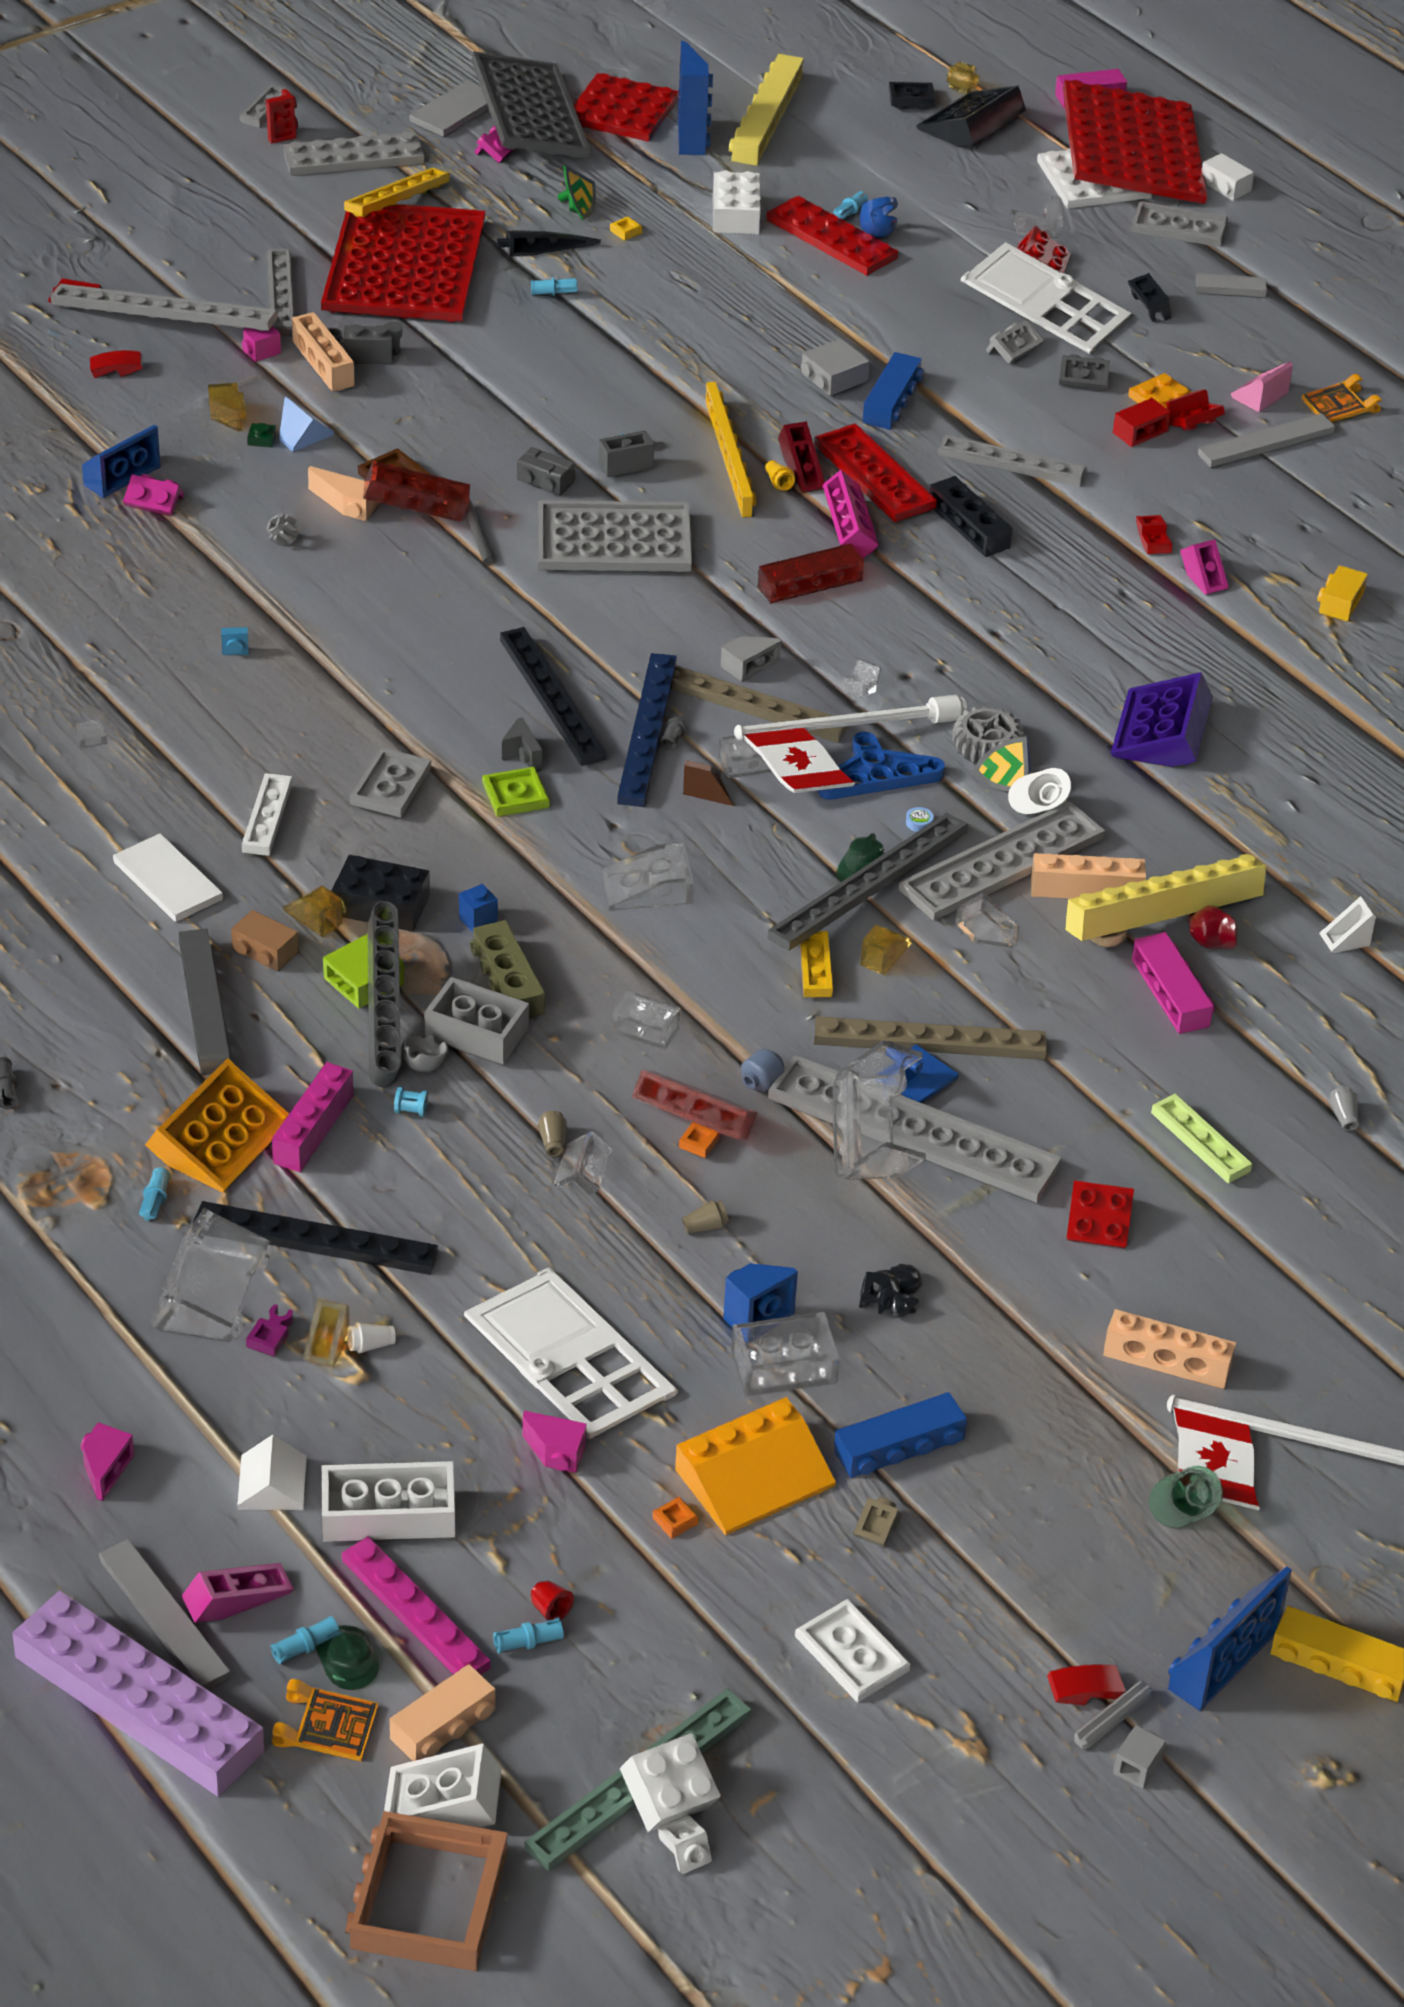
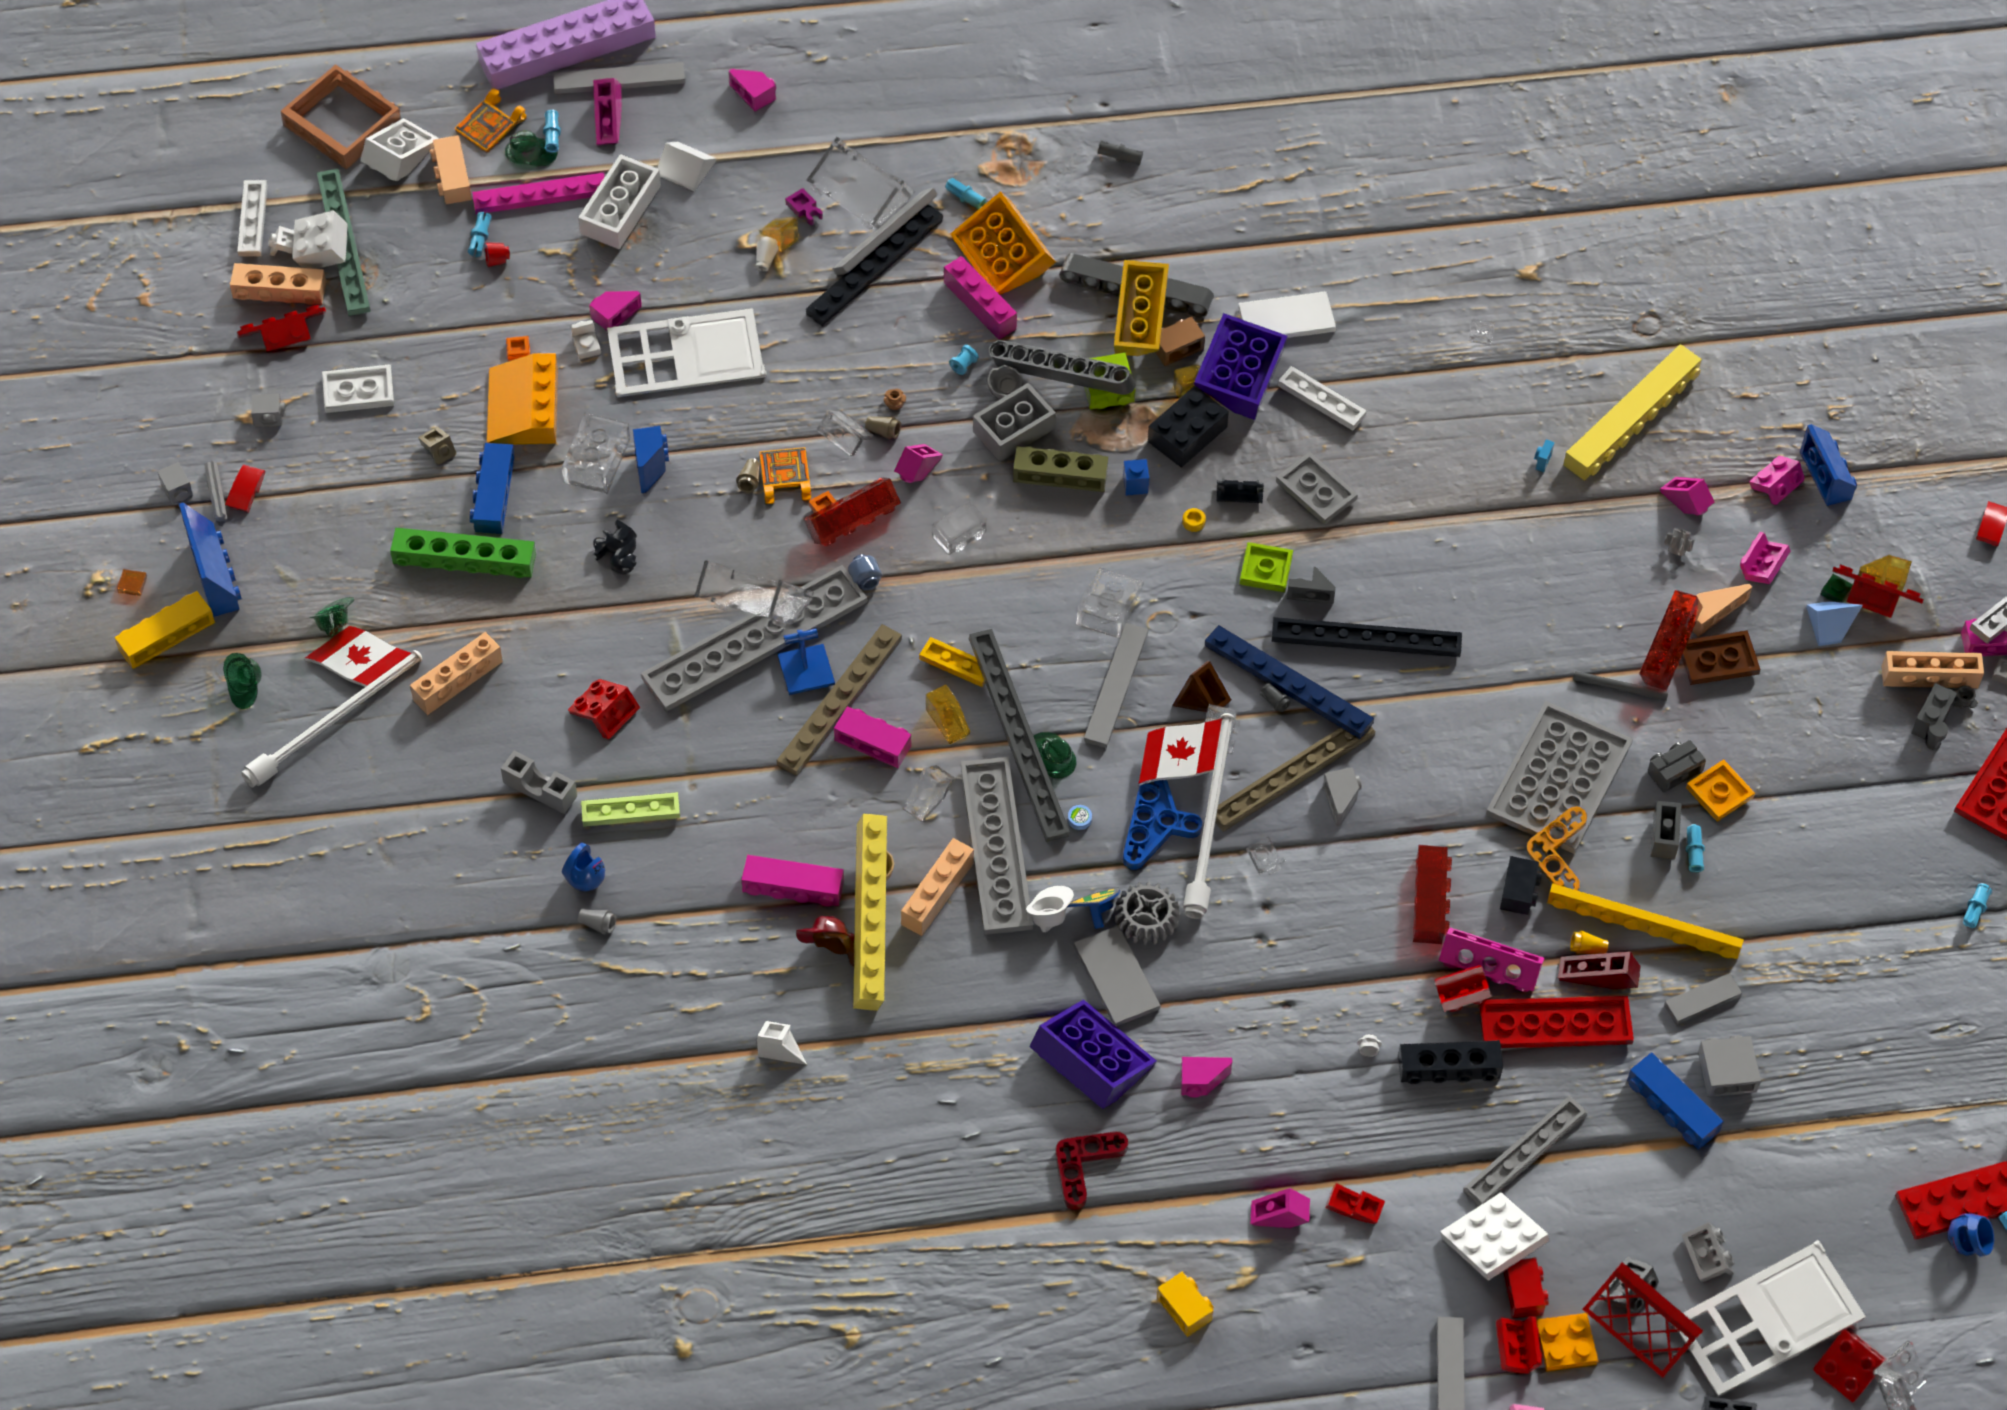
camera: 120 degrees right, 15 degrees up
none -> clear orange tile [117,569,147,596]
none -> clear green piece [223,652,262,709]
none -> light nougat brick [230,263,326,305]
none -> white plate [237,180,267,257]
none -> red bracket [237,305,326,352]
none -> light grey brick [251,394,286,427]
none -> bright green brick [390,527,536,578]
none -> light grey arch [501,751,577,814]
none -> blue helmet [562,843,606,891]
none -> white bracket [571,320,601,360]
none -> flag [760,447,811,504]
none -> light grey tile [832,188,937,275]
none -> dark pink brick [834,706,911,768]
none -> medium nougat plate [884,389,906,410]
none -> dark pink slope [894,444,943,483]
none -> dark red beam [1056,1131,1128,1210]
none -> light grey tile [1074,925,1161,1027]
none -> light grey tile [1084,623,1148,749]
none -> yellow slope [1114,260,1169,356]
none -> dark pink slope [1181,1057,1232,1098]
none -> yellow tile [1182,508,1206,532]
none -> dark purple slope [1194,313,1288,420]
none -> black hinge [1216,479,1264,503]
none -> white plate [1357,1035,1382,1057]
none -> red bracket [1434,965,1492,1012]
none -> white plate [1440,1193,1549,1281]
none -> black brick [1500,856,1542,915]
none -> light orange beam [1527,806,1587,891]
none -> light yellow brick [1563,344,1702,481]
none -> red fence [1582,1262,1704,1378]
none -> dark pink slope [1660,477,1715,516]
none -> light grey tile [1664,973,1742,1025]
none -> light orange plate [1686,759,1755,822]
none -> dark pink bracket [1740,532,1791,584]
none -> red bracket [1832,564,1924,618]

